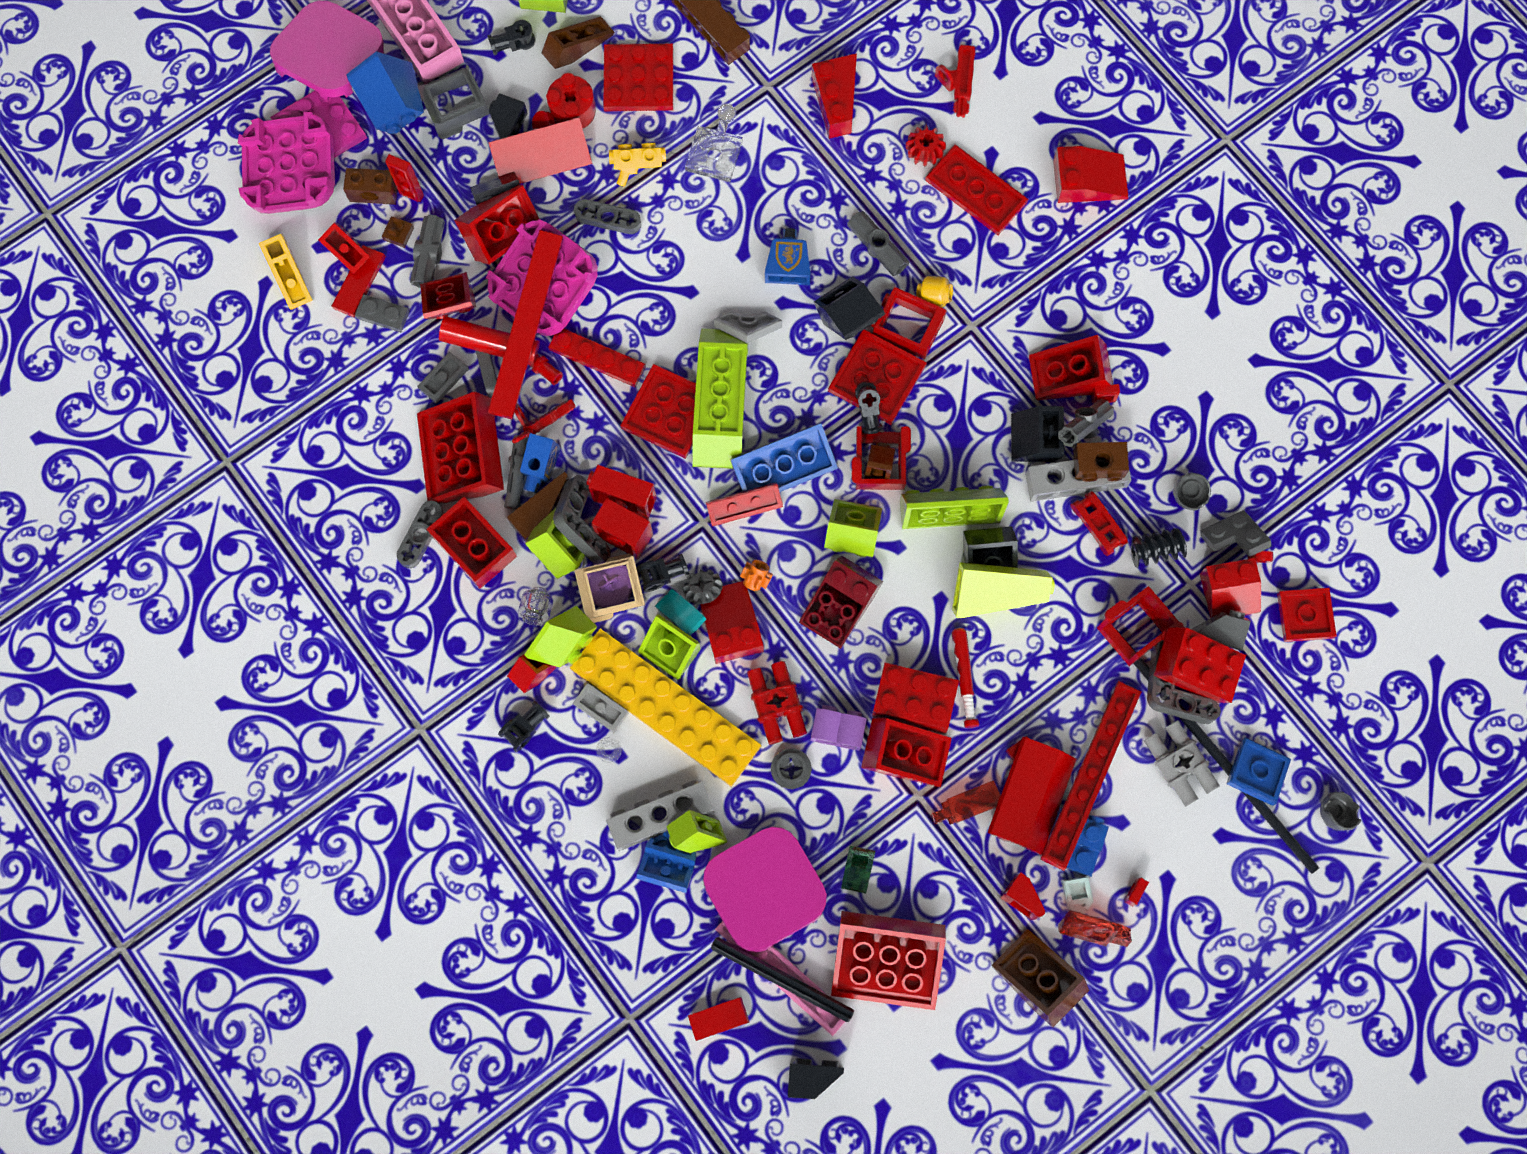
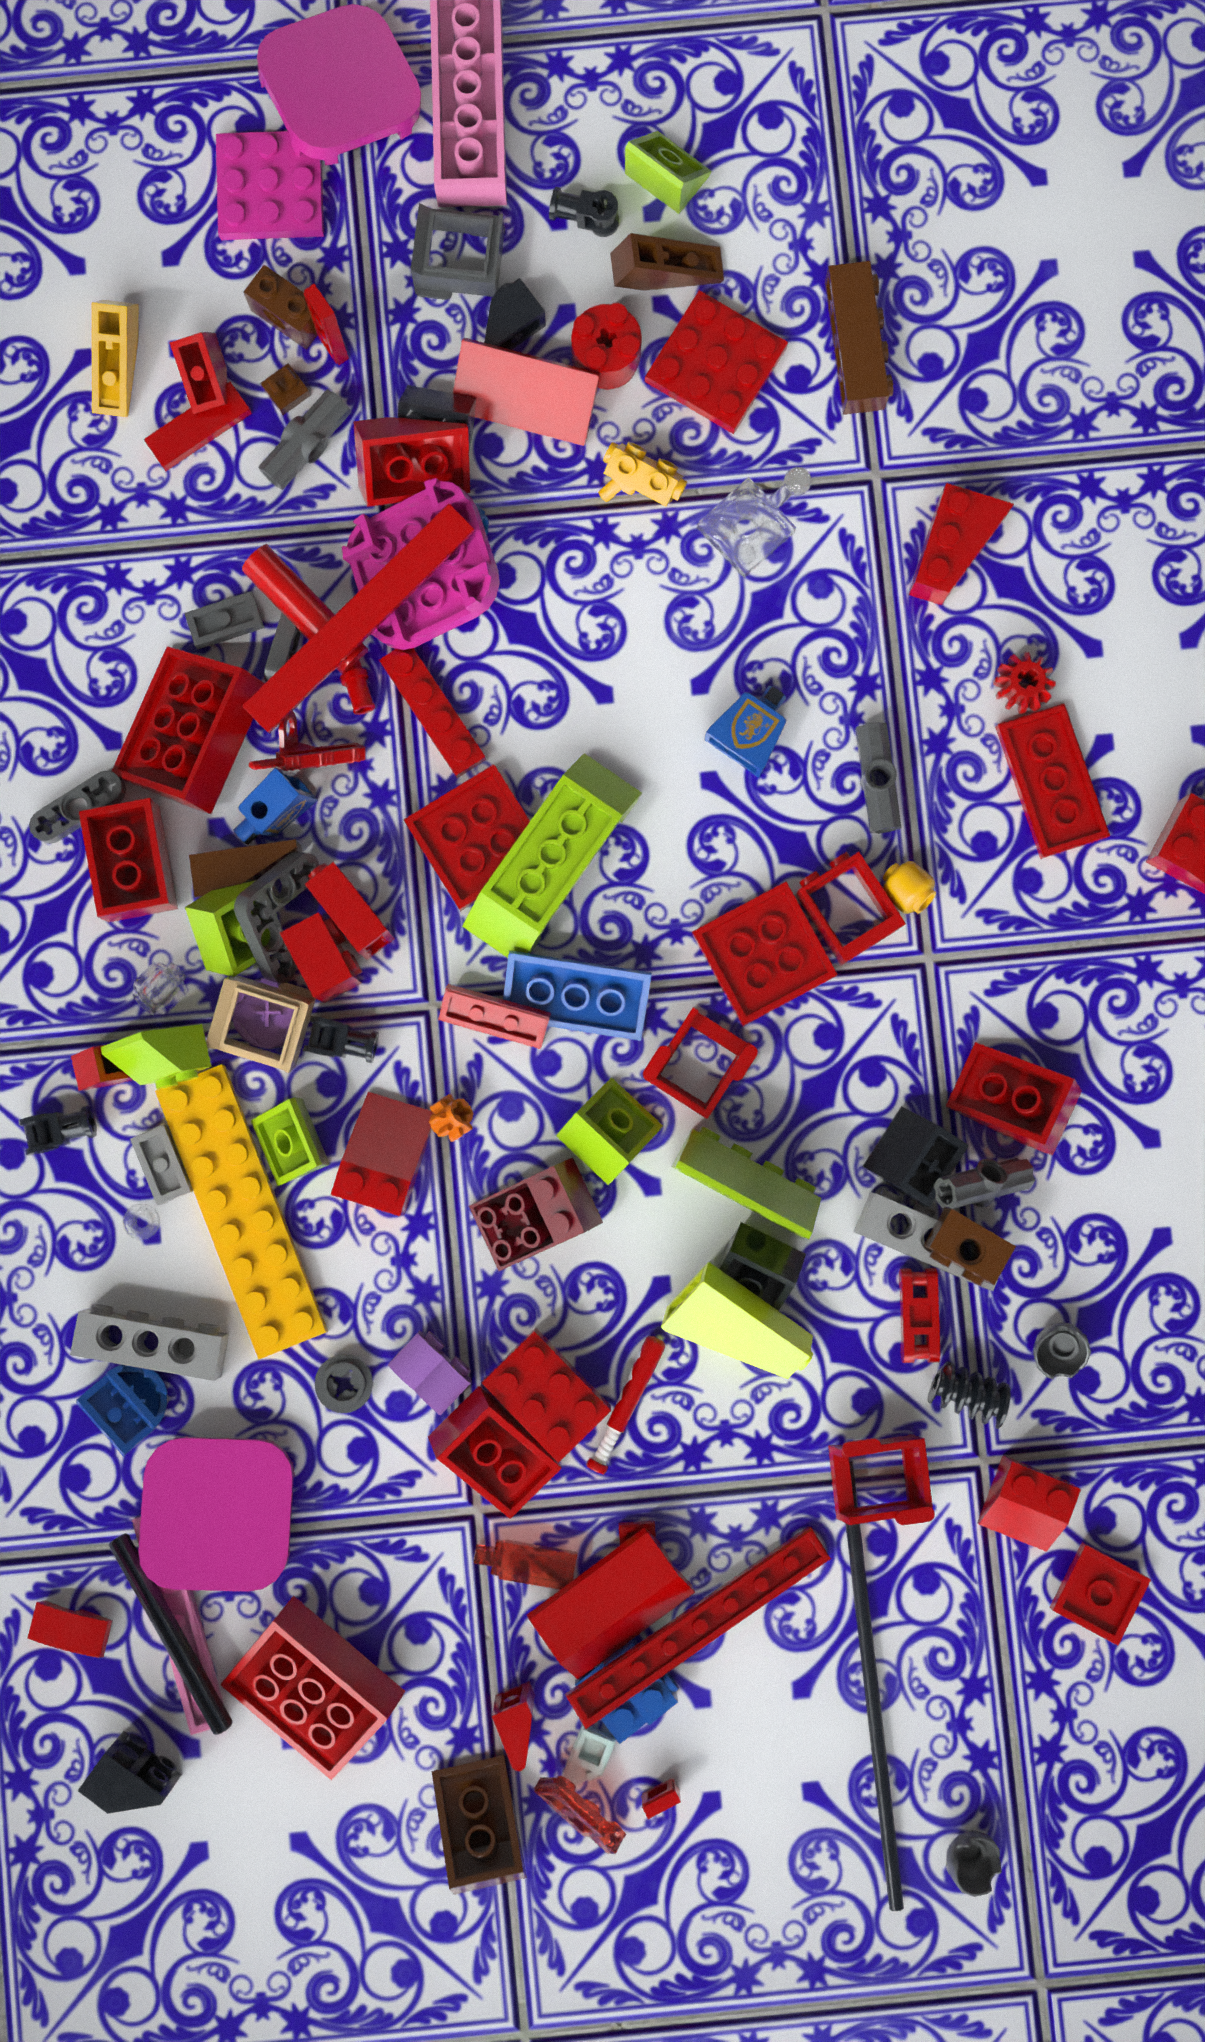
camera: 30 degrees right, 10 degrees up
dark pink tile [237,112,335,214] -> none
blue slope [346,51,424,134] -> none
dark grey plate [355,294,410,333] -> none
red slope [420,272,476,320] -> none
dark grey pin [504,435,529,510] -> none
red tile [532,111,555,129] -> none
dark grey beam [574,199,641,234] -> none
teal slope [655,589,706,636] -> none
lime slope [666,810,728,853] -> none
dark grey gear [682,569,723,604] -> none
light grey tile [714,311,782,343] -> none
red pin [747,661,807,745] -> none
black slope [814,276,885,340] -> none
clear green slope [841,846,875,894] -> none
black connector [855,381,882,434] -> none
reddish brown slope [864,443,895,479] -> none
red piece [935,45,976,118] -> none
red tile [1091,384,1120,403] -> none
light grey pin [1144,720,1220,807] -> none
dark grey beam [1147,641,1221,724] -> none
red brick [1153,627,1246,703] -> none
dark grey slope [1191,610,1251,650] -> none
dark grey plate [1200,510,1271,557] -> none
blue tile [1226,737,1291,806] -> none
red tile [1248,551,1274,563] -> none

